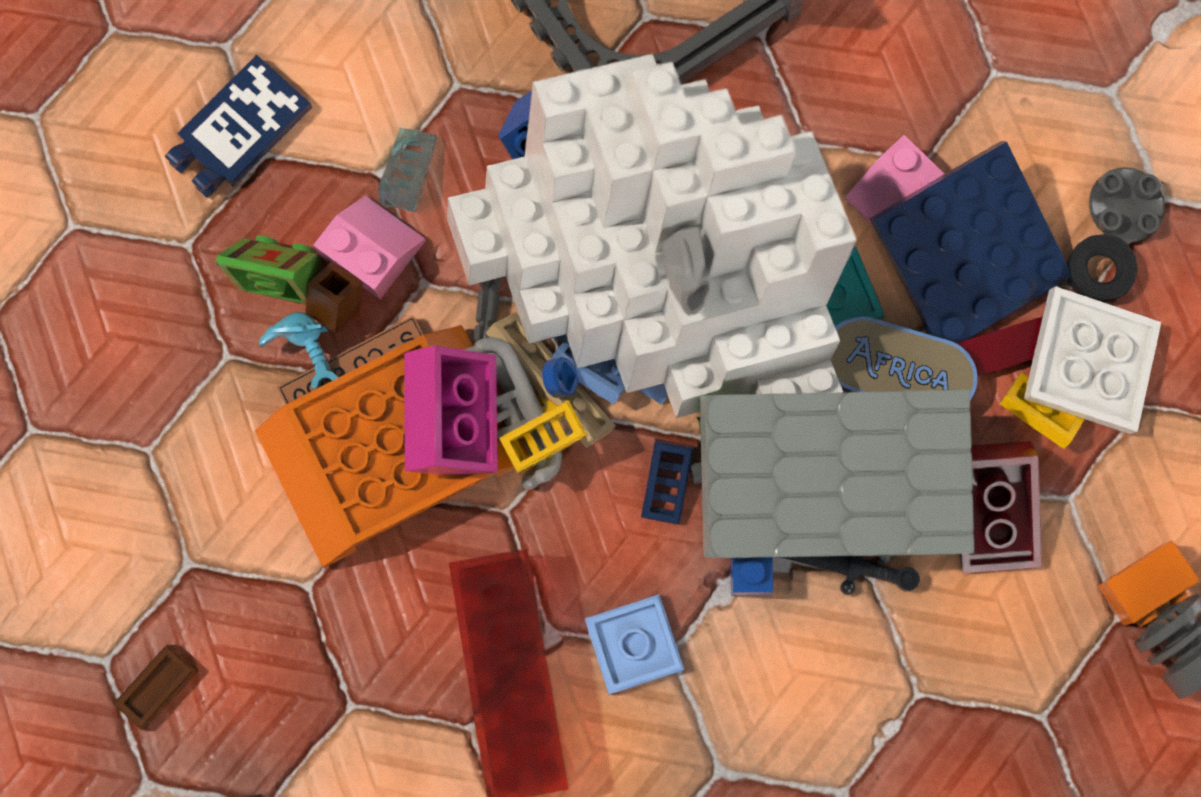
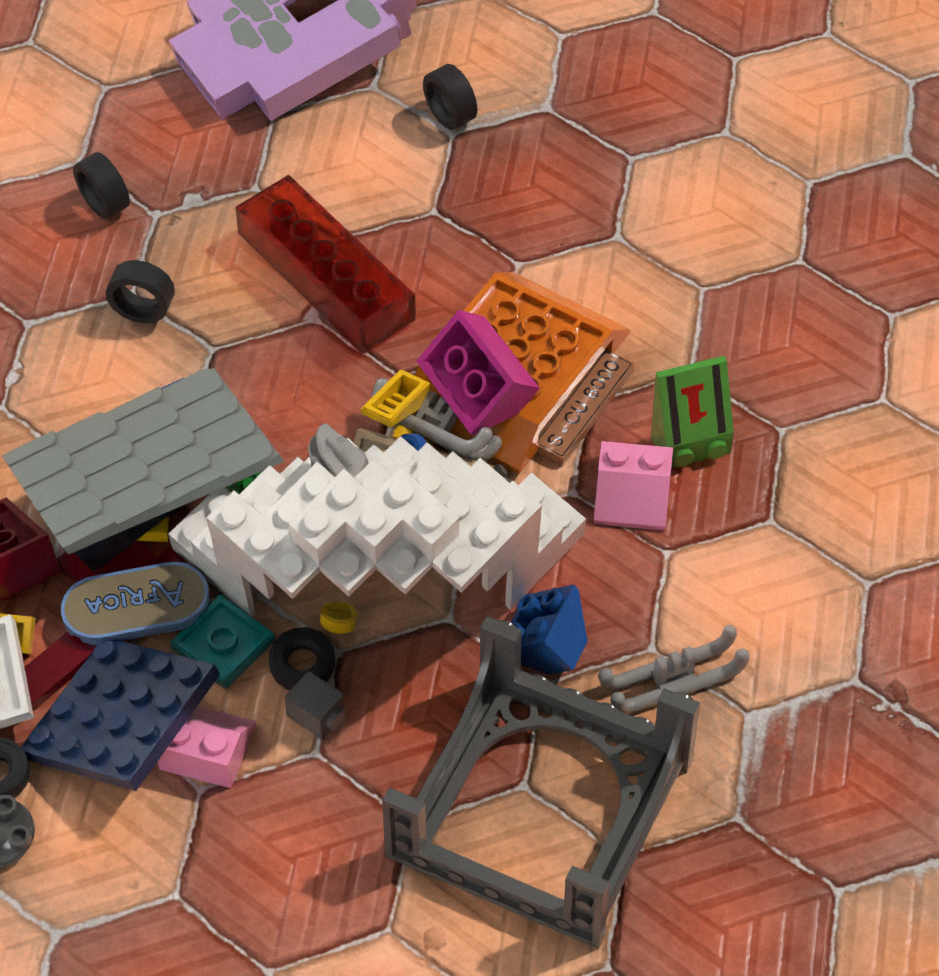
camera: 145 degrees right, 25 degrees down
reddish brown tile [113,644,198,731] -> none
dark blue tile [165,55,312,198] -> none
medium azure piece [259,312,339,389] -> none
reddish brown brick [305,262,362,333] -> none
clear light blue slope [378,127,437,212] -> none
light blue tile [585,594,684,695] -> none
dark blue slope [641,439,694,525] -> none
none -> black tyre [105,260,175,324]
none -> light grey piece [598,625,750,714]

